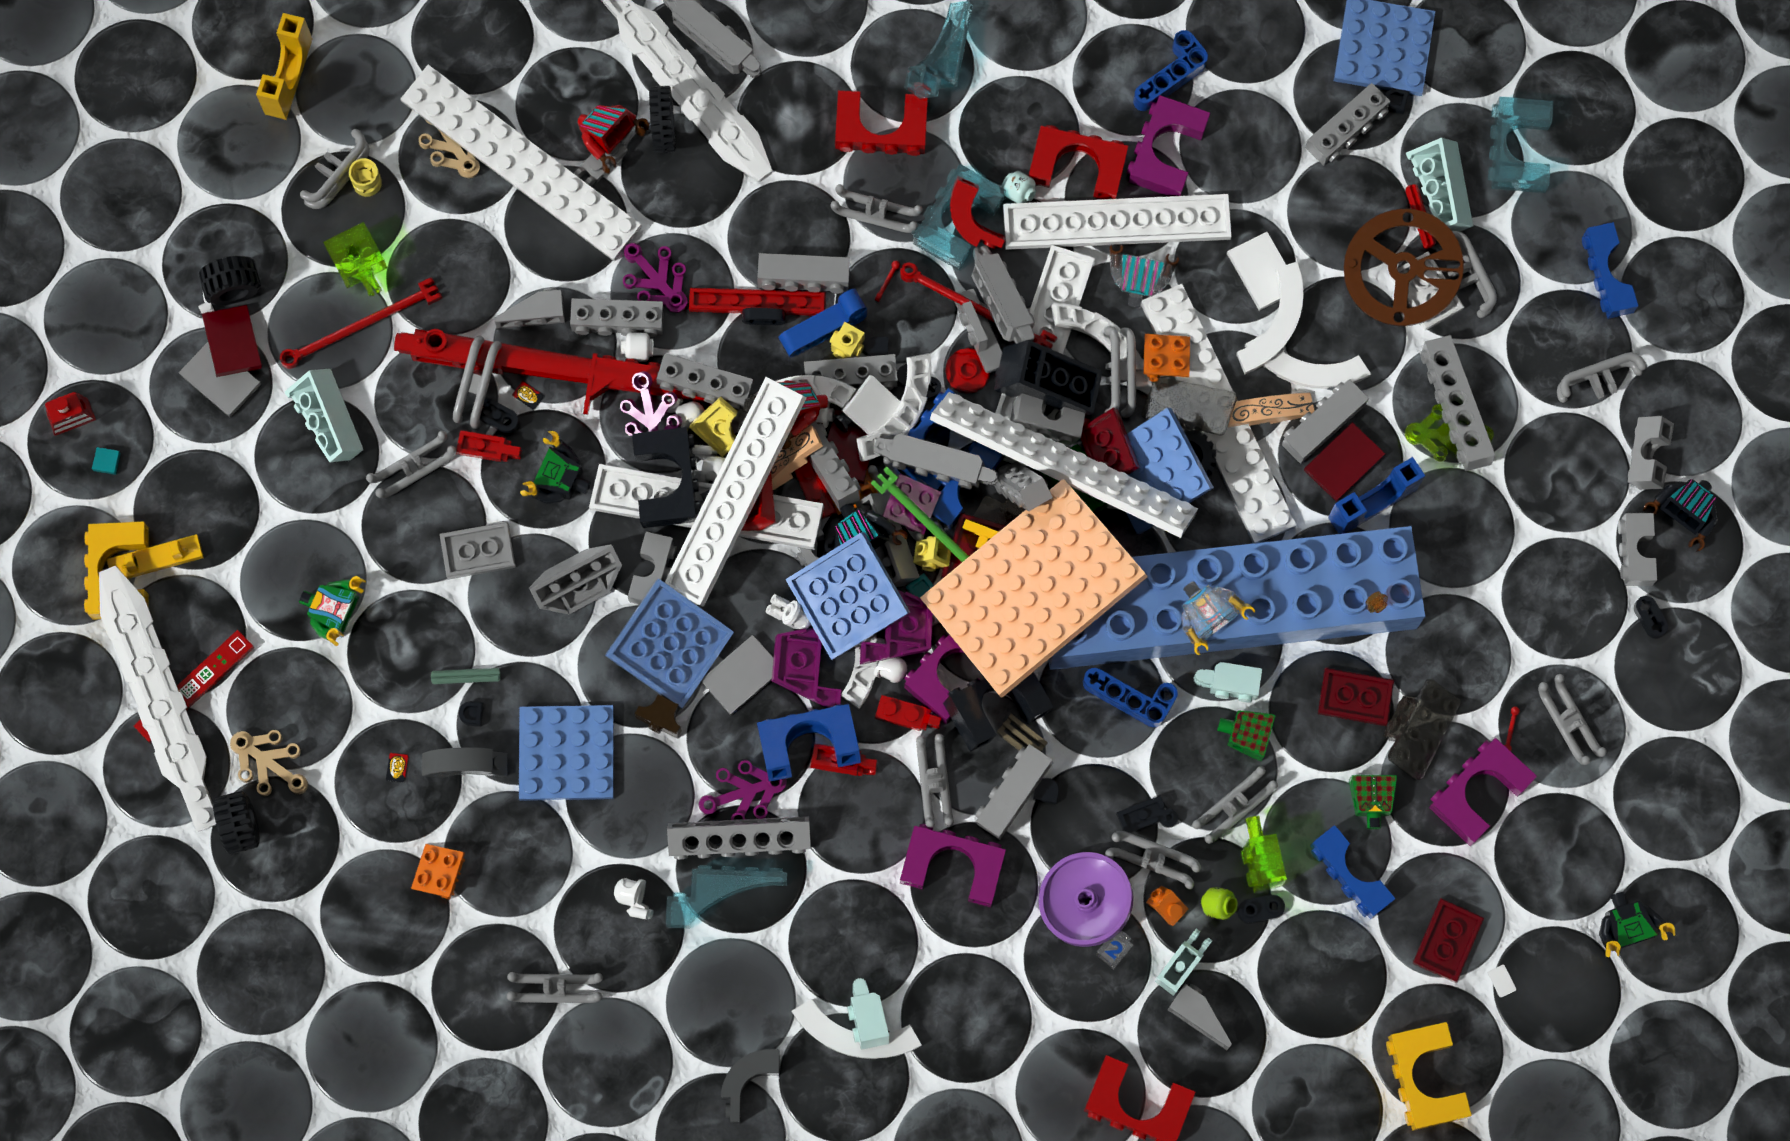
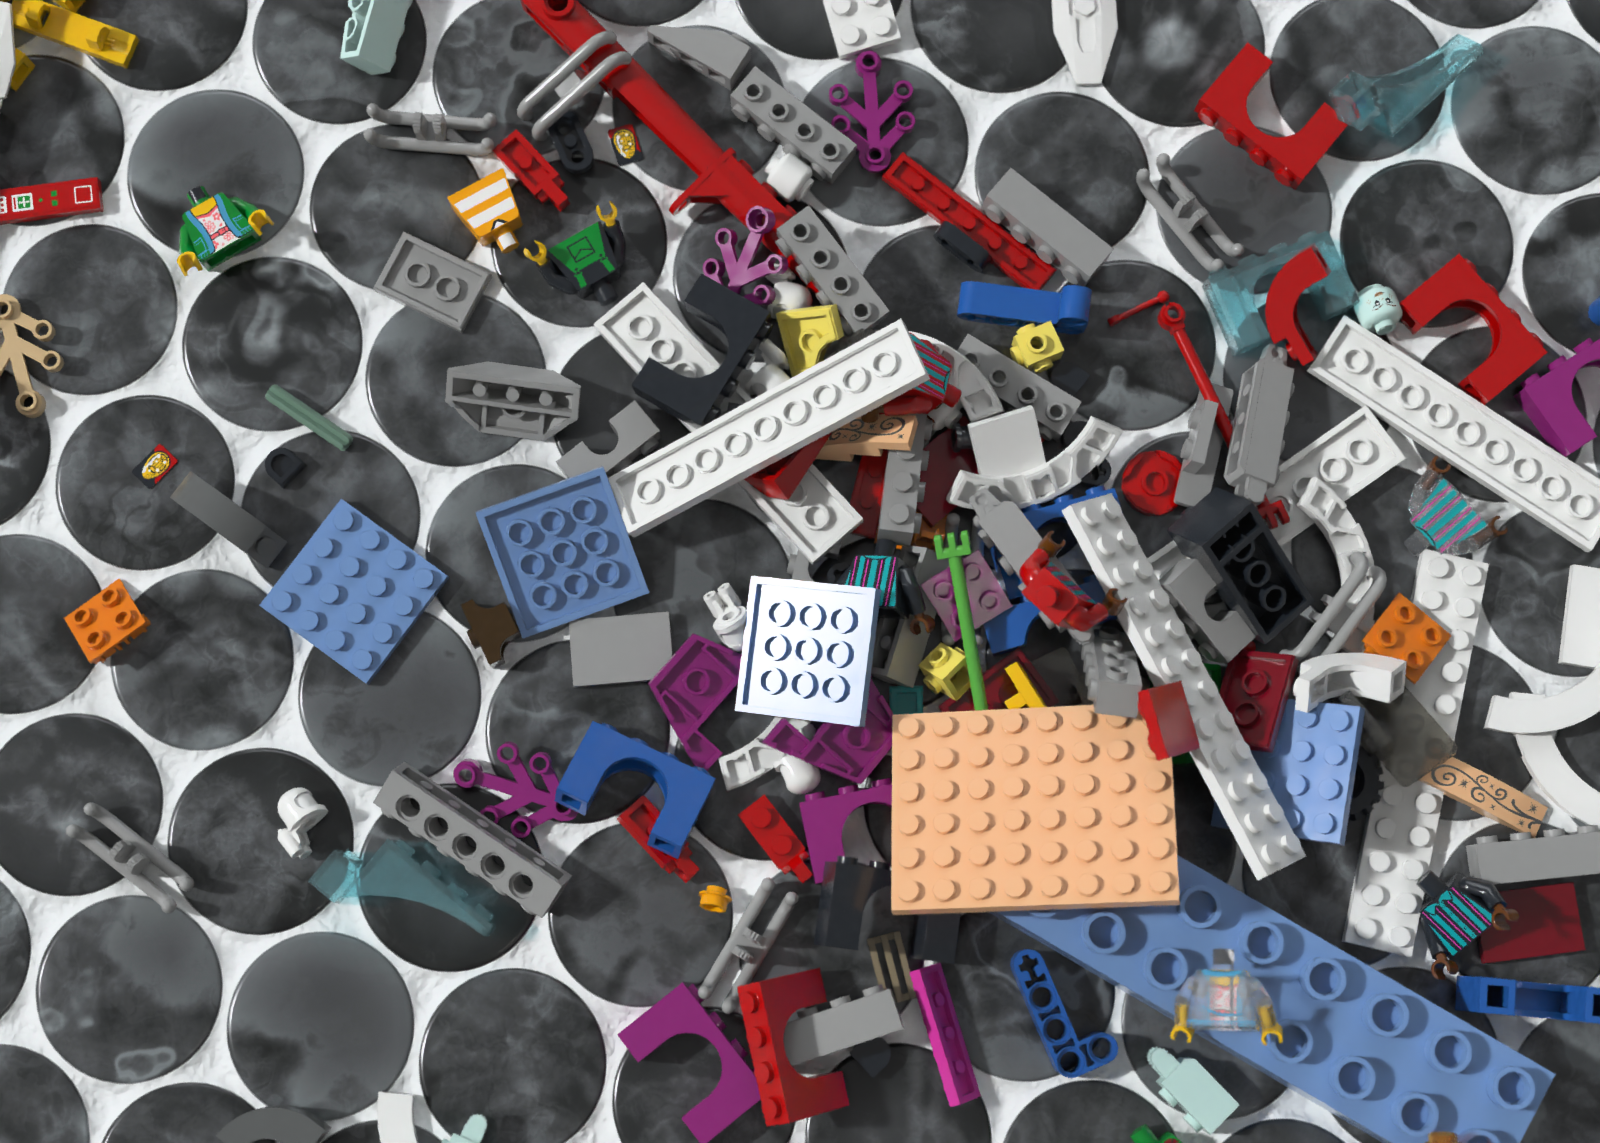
camera: 35 degrees right, 5 degrees up
none -> light orange torso [447,168,523,254]
none -> light orange plate [698,885,732,913]
none -> red arch [737,968,849,1126]
none -> dark pink plate [909,962,981,1107]
none -> red torso [1019,531,1128,631]
none -> red tile [1138,681,1200,761]
none -> white arch [1293,653,1407,713]
none -> torso [1416,870,1519,980]

